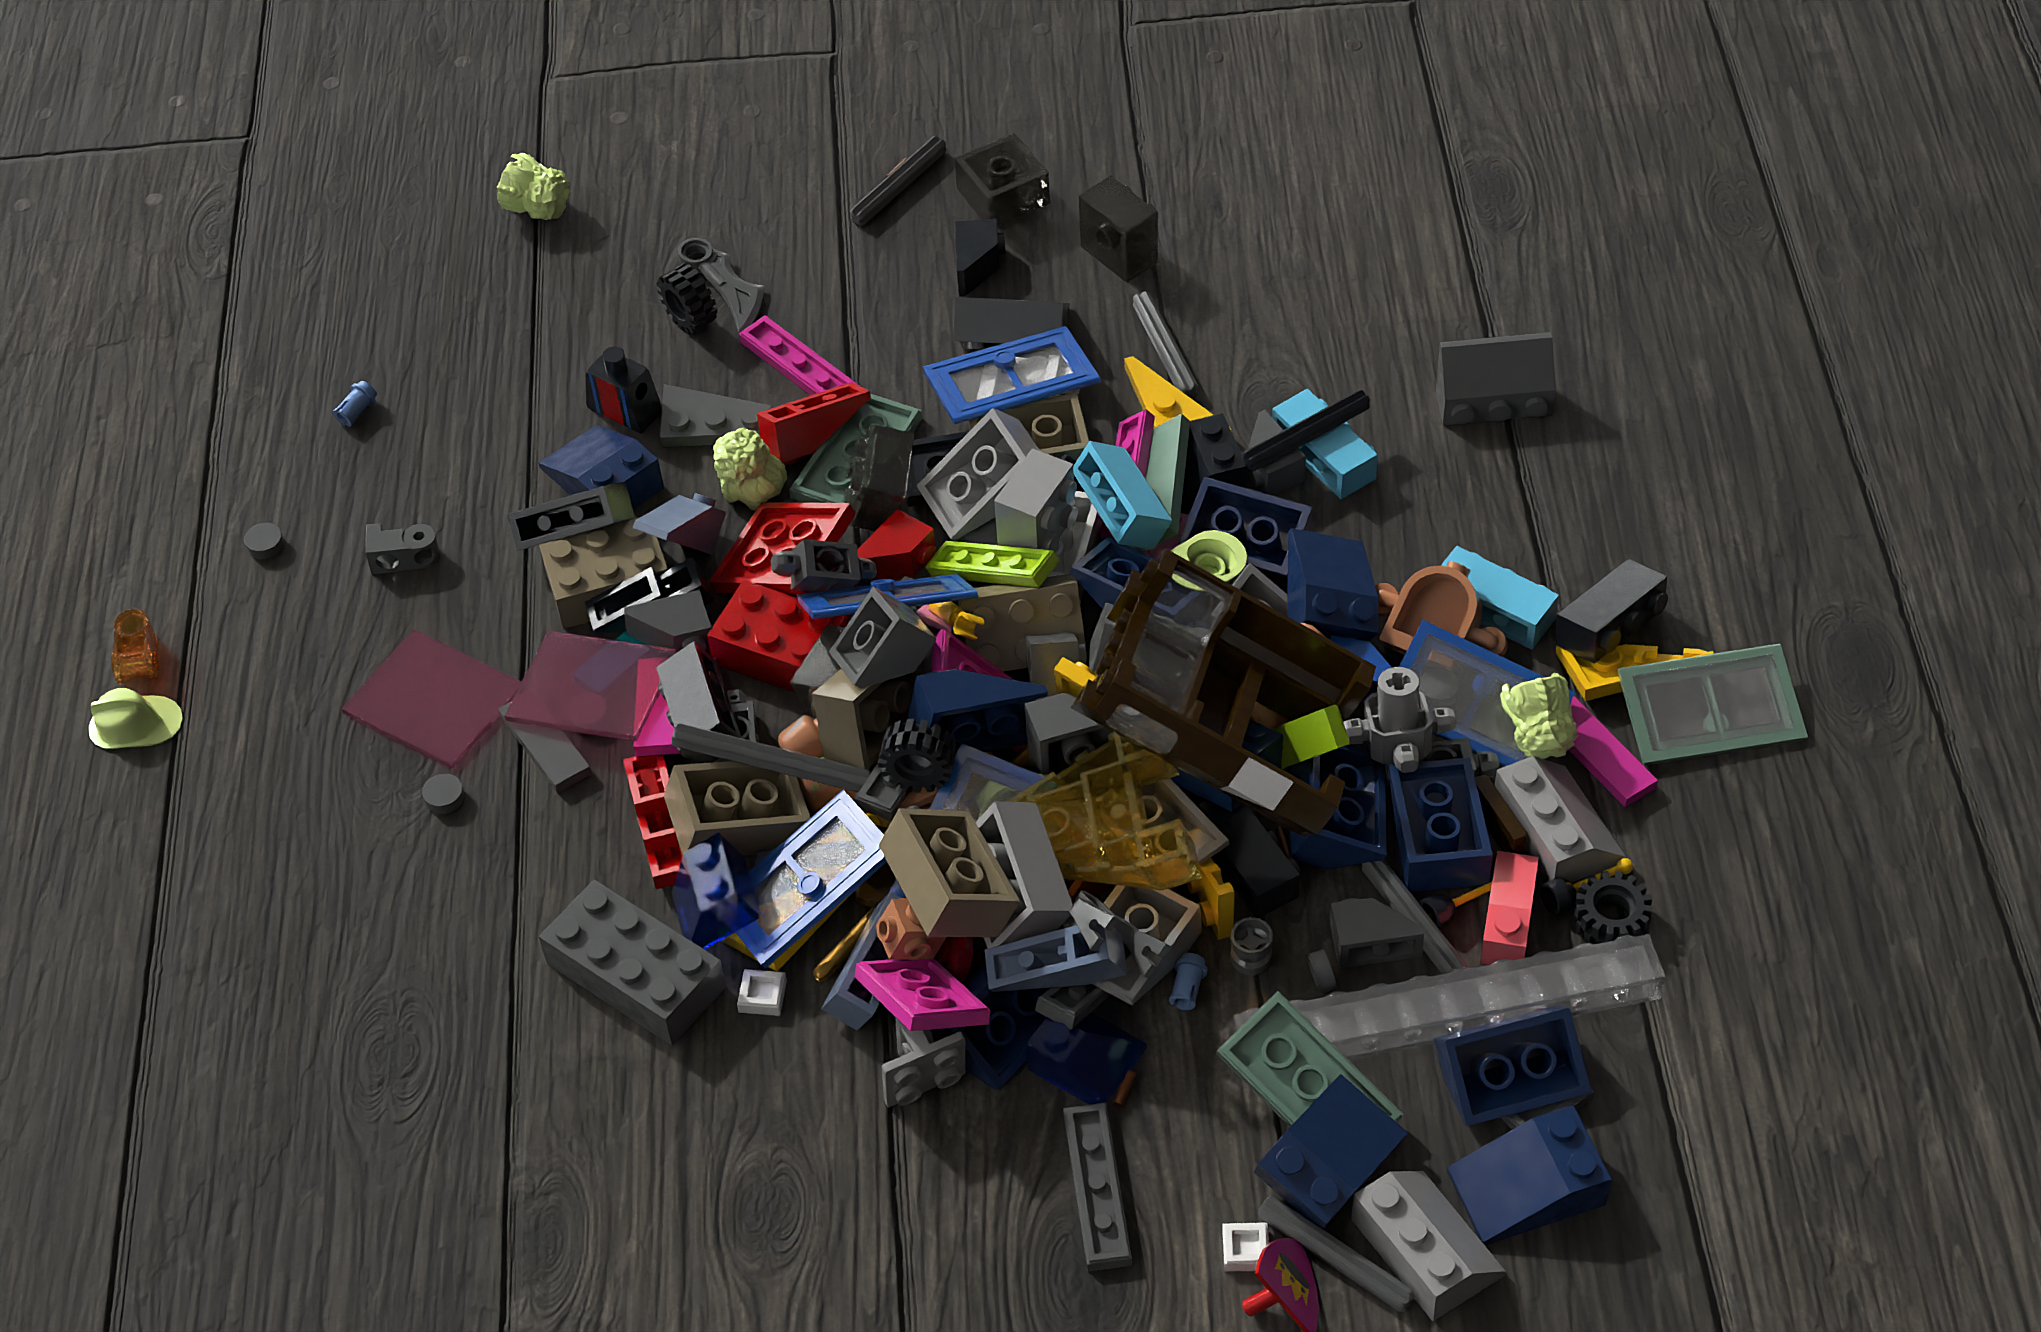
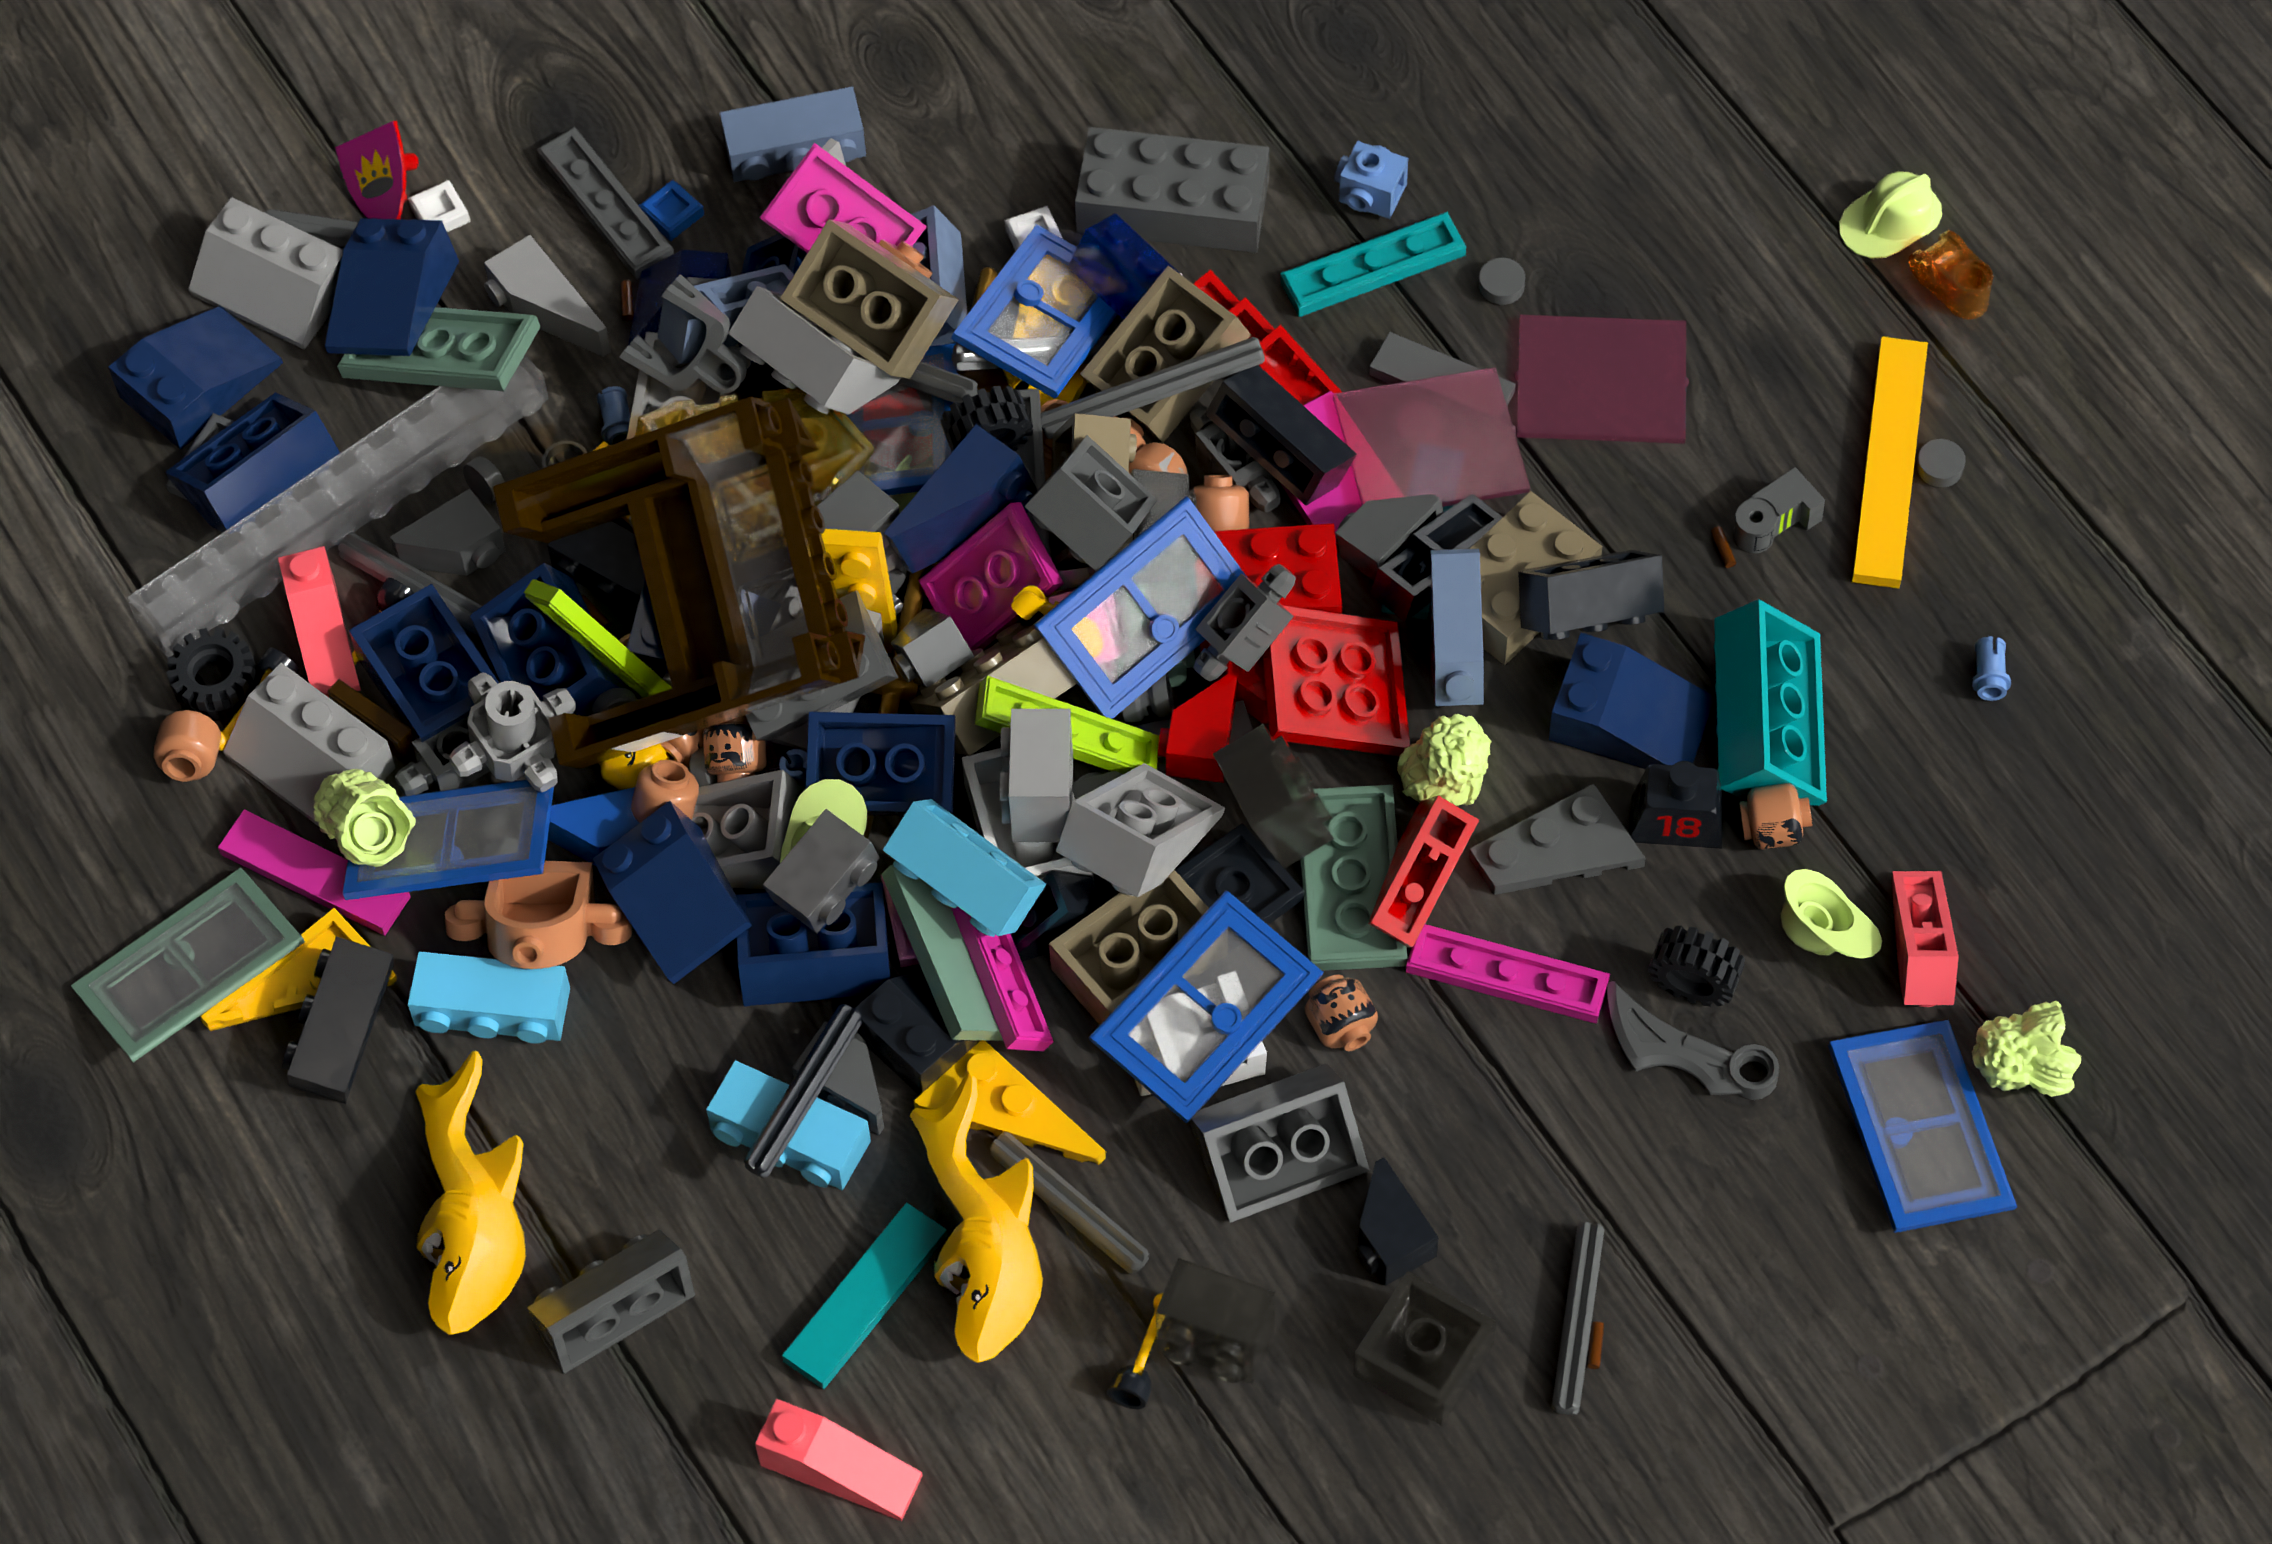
camera: 150 degrees right, 10 degrees up
none -> nougat head [153,710,221,782]
none -> yellow piece [415,1051,526,1335]
none -> light grey slope [484,235,611,357]
none -> blue tile [639,180,704,241]
none -> sand blue brick [720,87,866,182]
none -> coral slope [755,1399,922,1521]
none -> flat silver brick [763,809,879,933]
none -> teal tile [782,1202,948,1390]
none -> yellow piece [910,1073,1043,1363]
none -> black hinge [1107,1293,1173,1409]
none -> nougat head [1188,475,1249,531]
none -> teal tile [1280,212,1466,317]
none -> nougat head [1304,974,1378,1051]
none -> medium blue brick [1335,141,1408,219]
none -> reddish brown piece [1711,526,1736,568]
none -> teal slope [1714,599,1827,806]
none -> nougat head [1740,783,1812,850]
none -> yellowish green piece [1781,869,1882,959]
none -> clear door [1828,1020,2017,1233]
none -> yellow tile [1852,337,1928,589]
none -> coral slope [1892,871,1959,1007]

